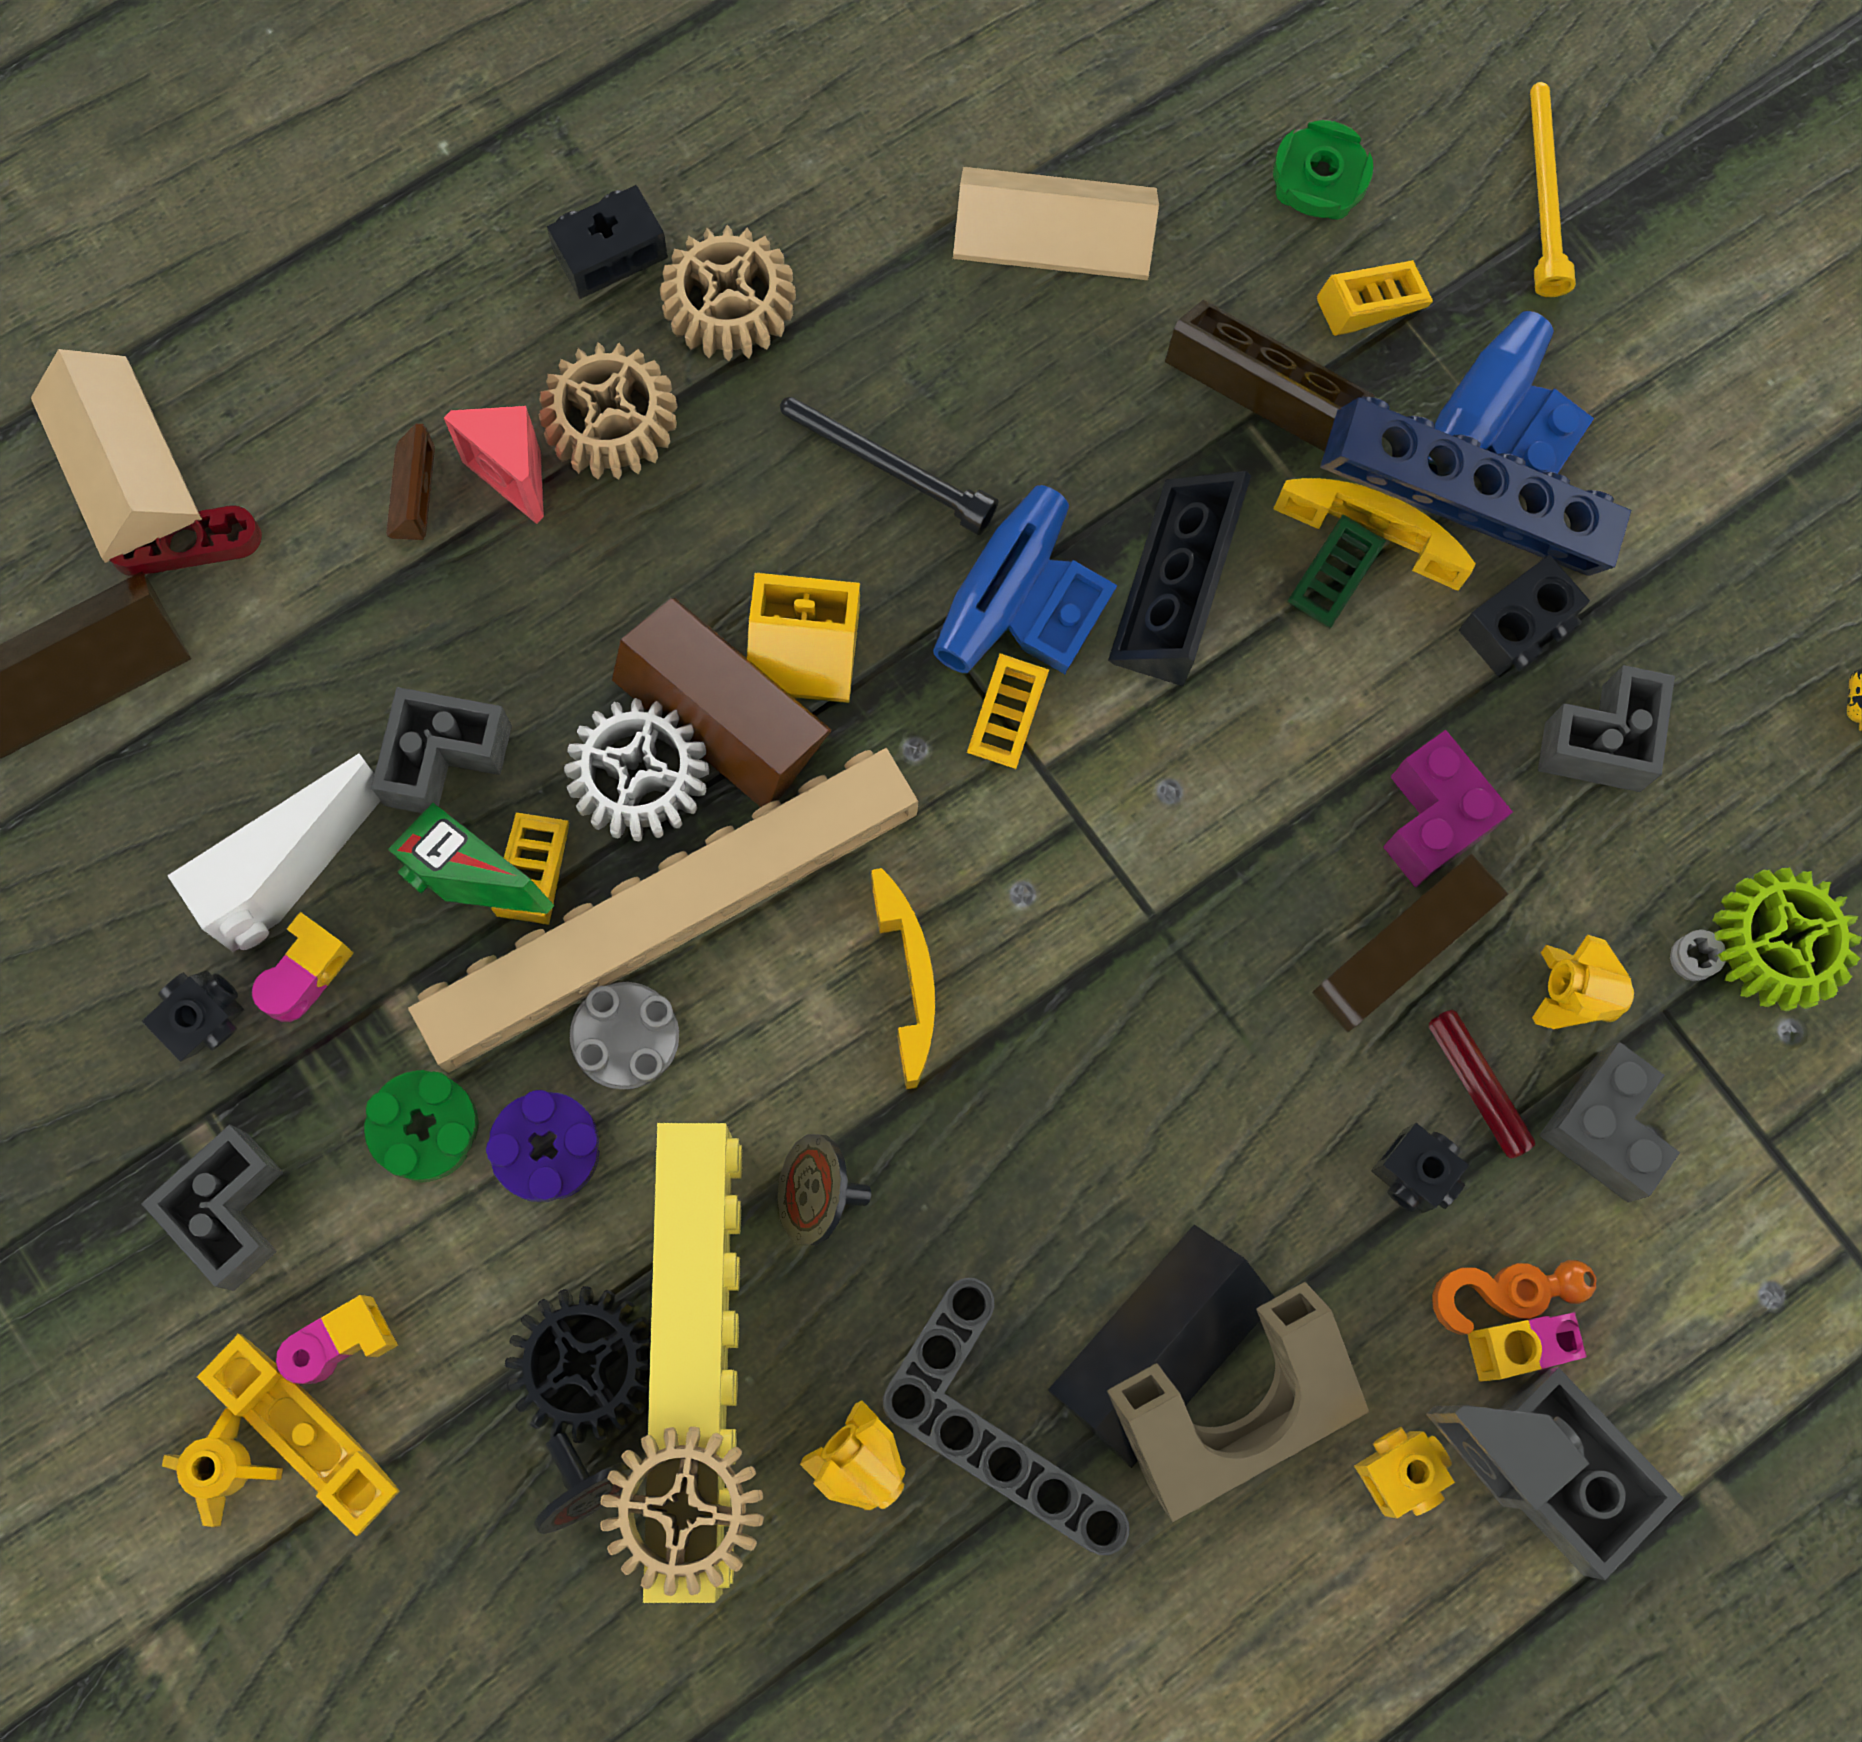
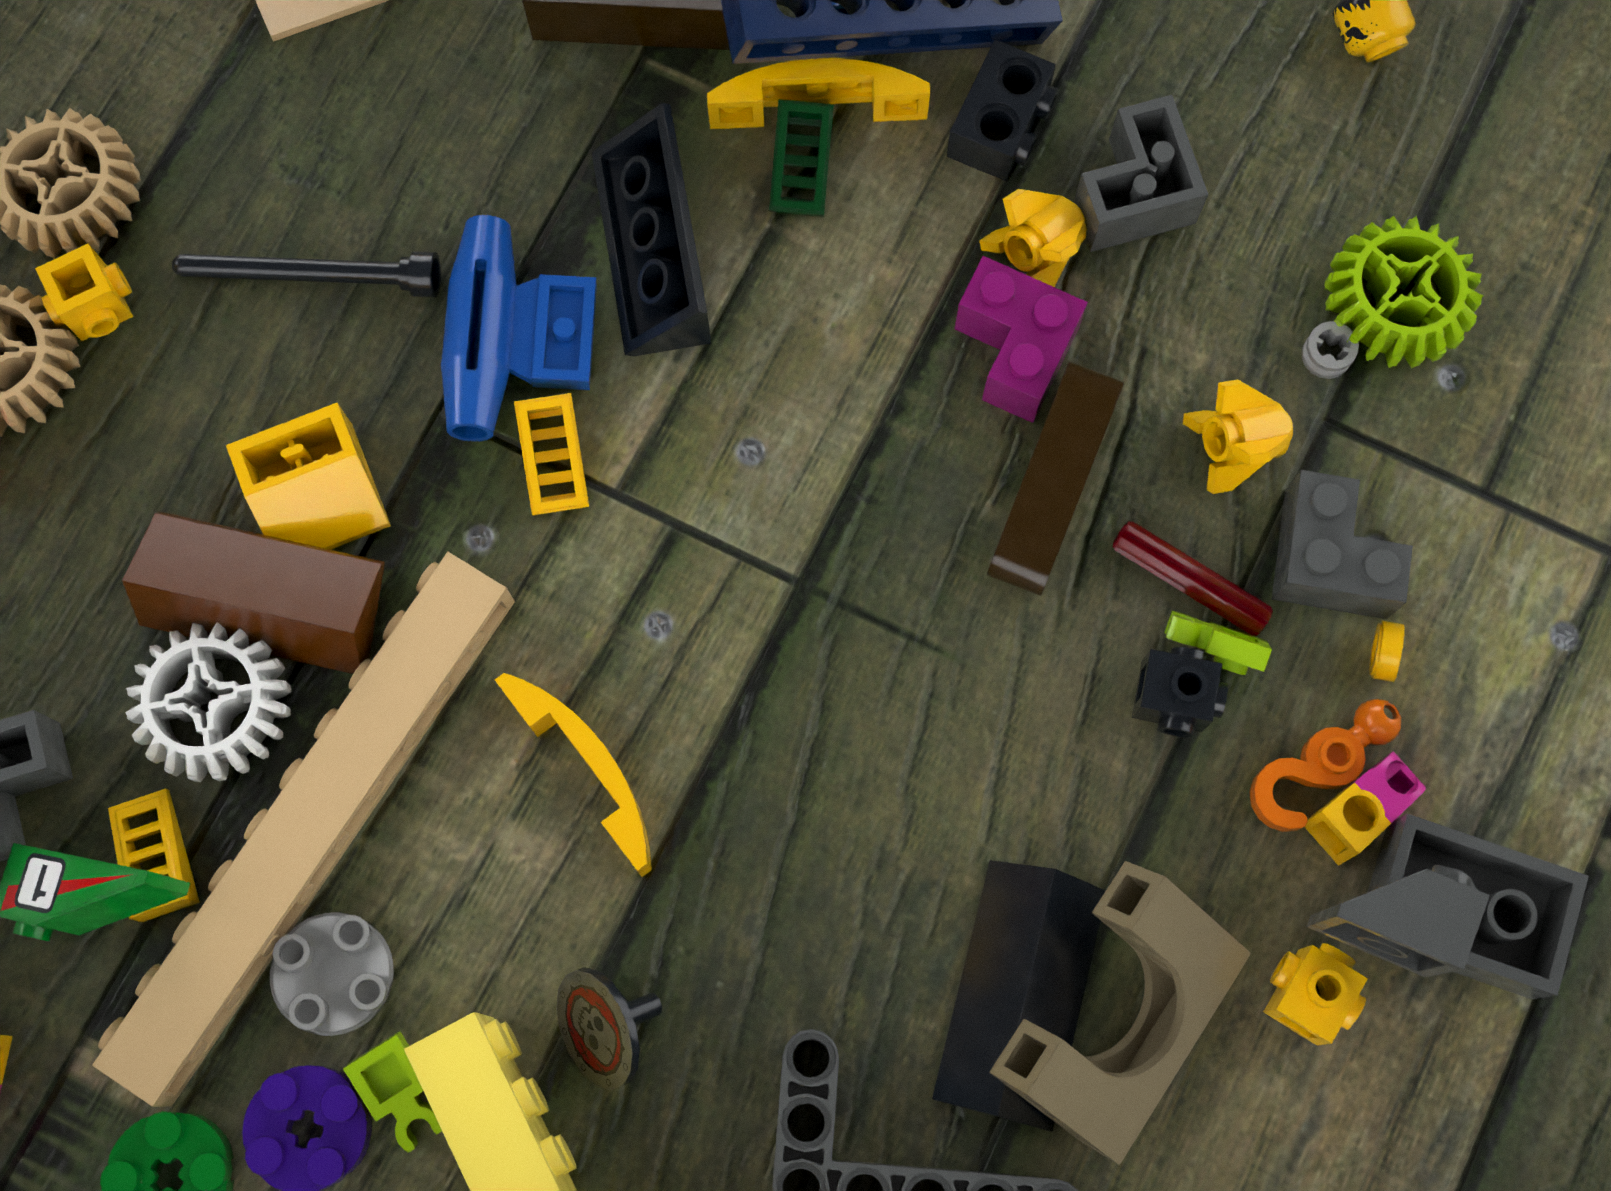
camera: 20 degrees left, 0 degrees up
none -> yellow brick [35,243,133,341]
none -> lime plate [343,1031,442,1153]
none -> yellow brick [979,189,1087,287]
none -> lime plate [1164,610,1272,675]
none -> yellow tile [1369,621,1405,682]

